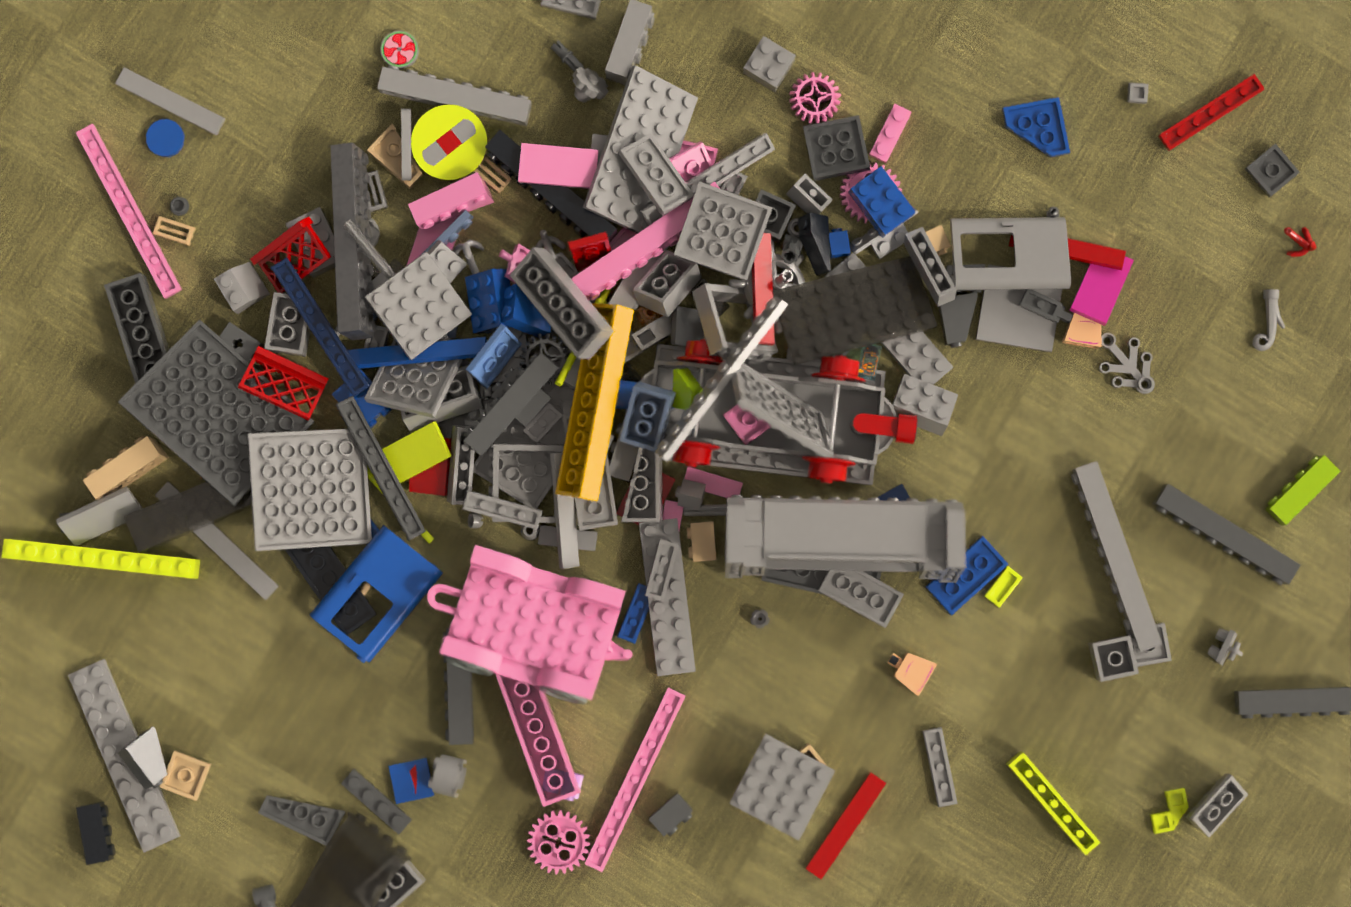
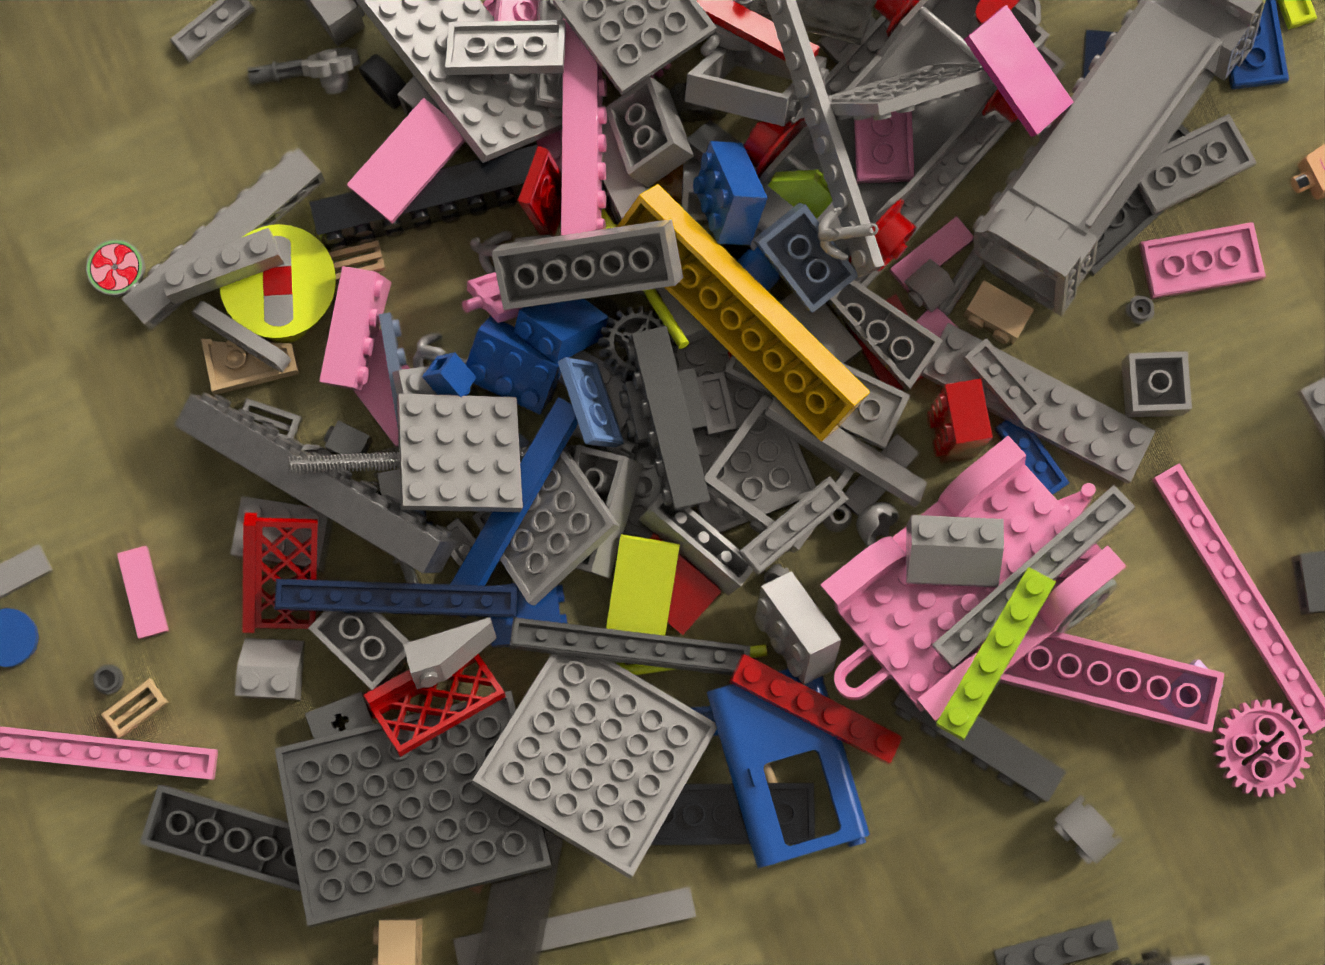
camera: 60 degrees left, 5 degrees down
blue tile [389,758,435,804] -> none
none -> bright pink tile [117,546,169,639]
none -> light grey brick [157,228,284,305]
none -> dark grey brick [324,420,373,456]
none -> black tyre [358,54,406,109]
none -> light grey slope [403,617,497,689]
none -> blue brick [422,352,477,398]
none -> blue brick [693,141,768,245]
none -> red plate [729,654,903,765]
none -> light grey brick [755,571,841,685]
none -> light grey piece [817,207,879,260]
none -> light grey hair [856,502,899,546]
none -> light grey slope [906,515,1004,587]
none -> red brick [927,378,993,464]
none -> light grey plate [932,485,1135,669]
none -> lime plate [936,567,1056,741]
none -> tile [963,5,1074,137]
none -> light grey brick [1121,351,1192,418]
none -> bright pink tile [1139,222,1266,299]

